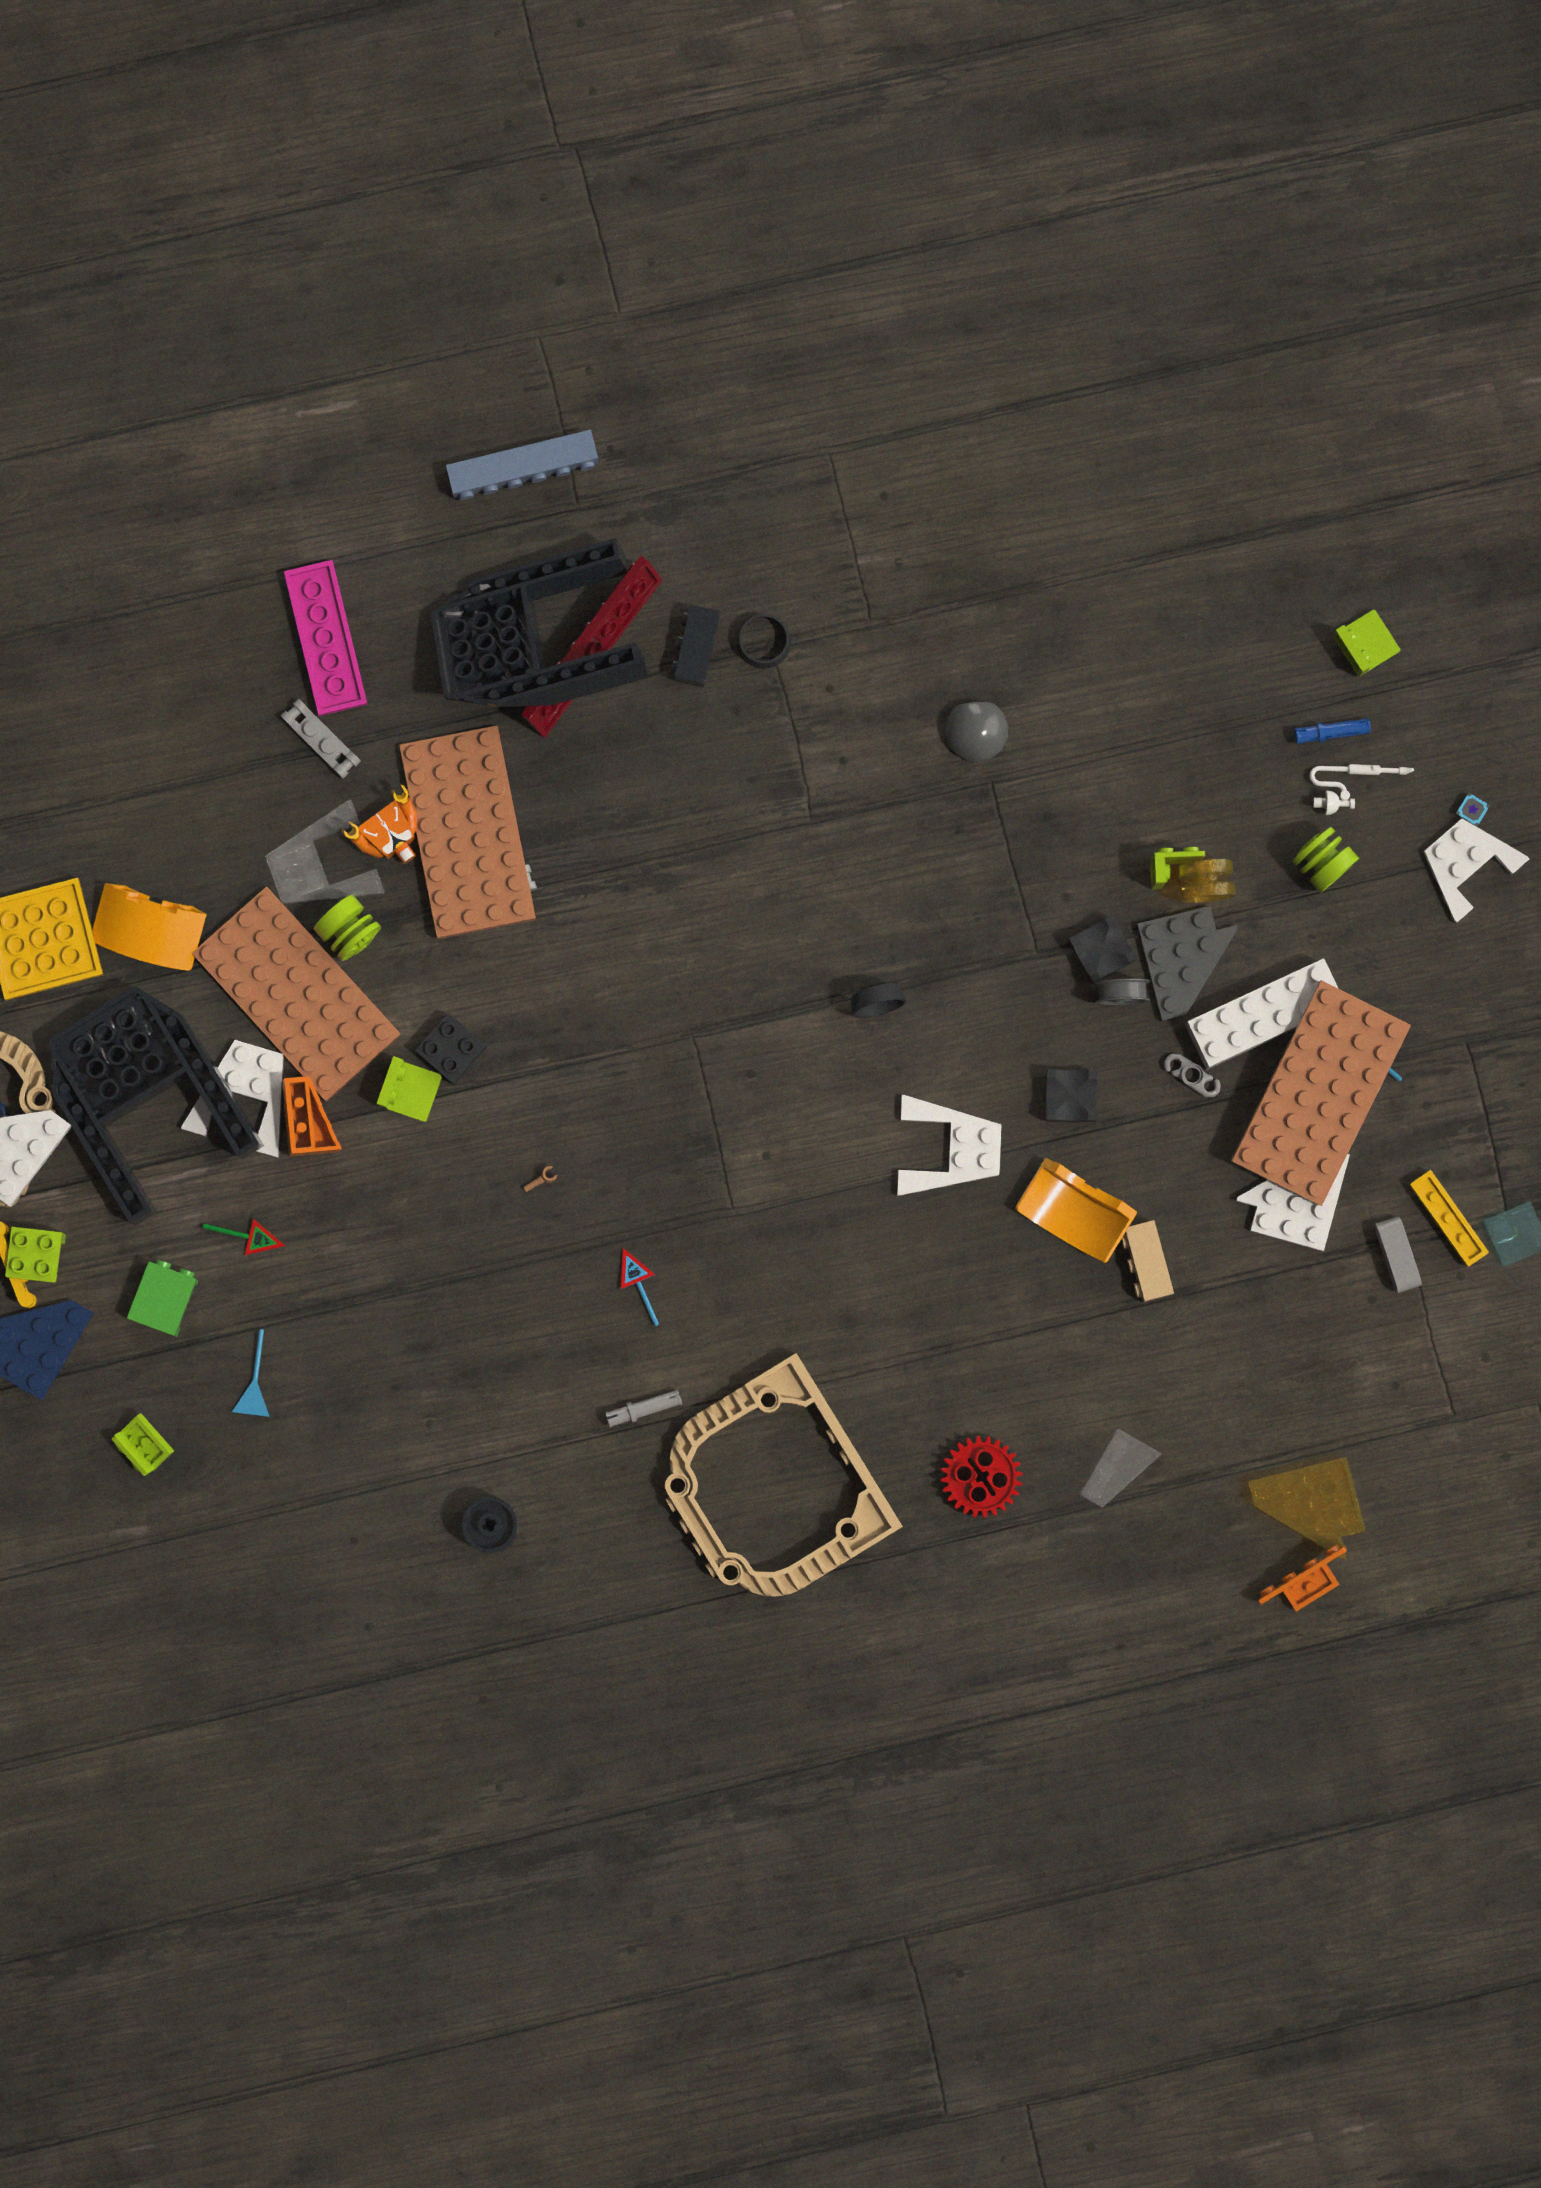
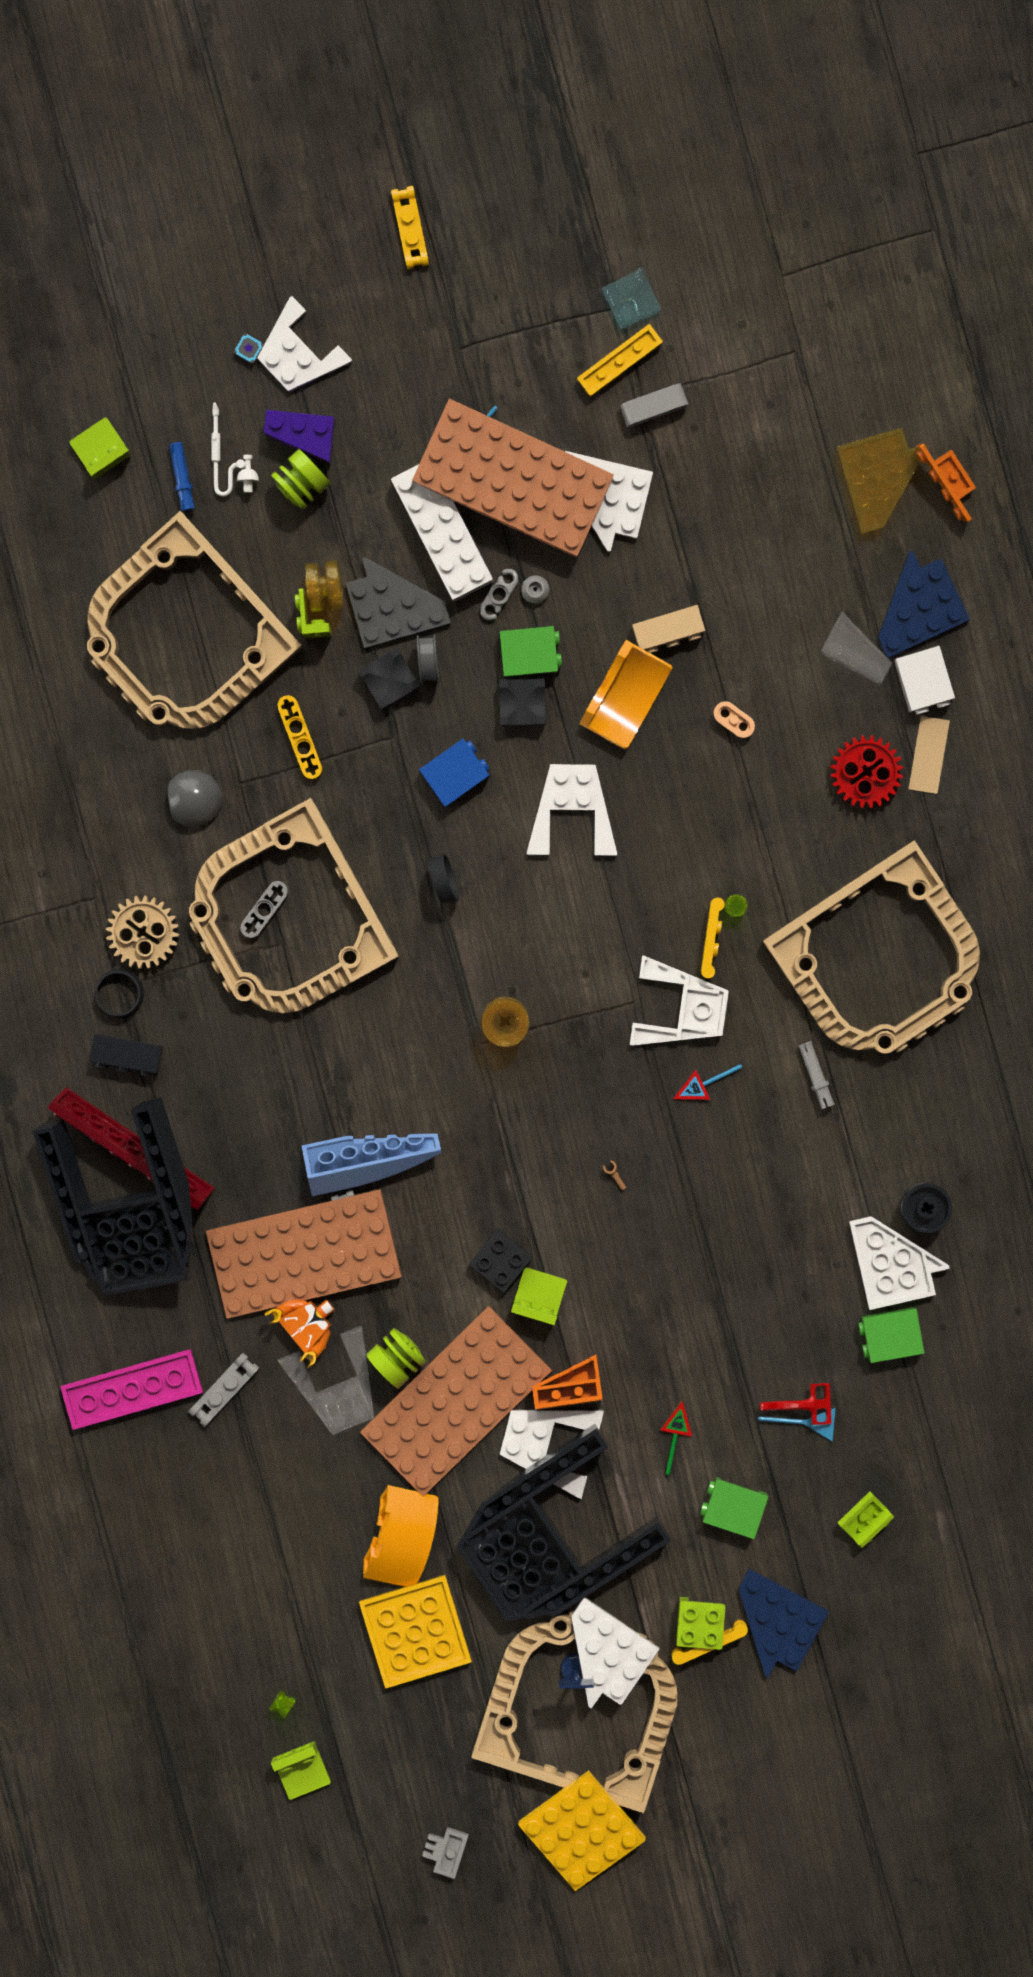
camera: 90 degrees left, 5 degrees up
none -> tan arch [87,511,303,729]
none -> tan gear [106,896,180,969]
none -> tan arch [189,798,399,1013]
none -> light grey beam [241,881,288,938]
none -> dark purple wedge [264,410,335,465]
none -> yellow beam [278,695,323,779]
none -> medium blue wedge [302,1133,442,1196]
none -> blue brick [419,739,491,807]
none -> clear yellow wheel [482,996,529,1047]
none -> bright green panel [500,626,562,678]
none -> light grey plate [521,575,550,604]
none -> white wing [630,956,729,1045]
none -> yellow plate [701,898,725,978]
none -> light nougat plate [714,702,755,738]
none -> clear neon green wheel [724,894,748,917]
none -> red piece [759,1383,832,1425]
none -> white wing [849,1216,950,1310]
none -> bright green brick [858,1307,925,1363]
none -> dark blue wing [878,550,970,658]
none -> white brick [894,646,955,715]
none -> tan sticker [909,716,950,794]

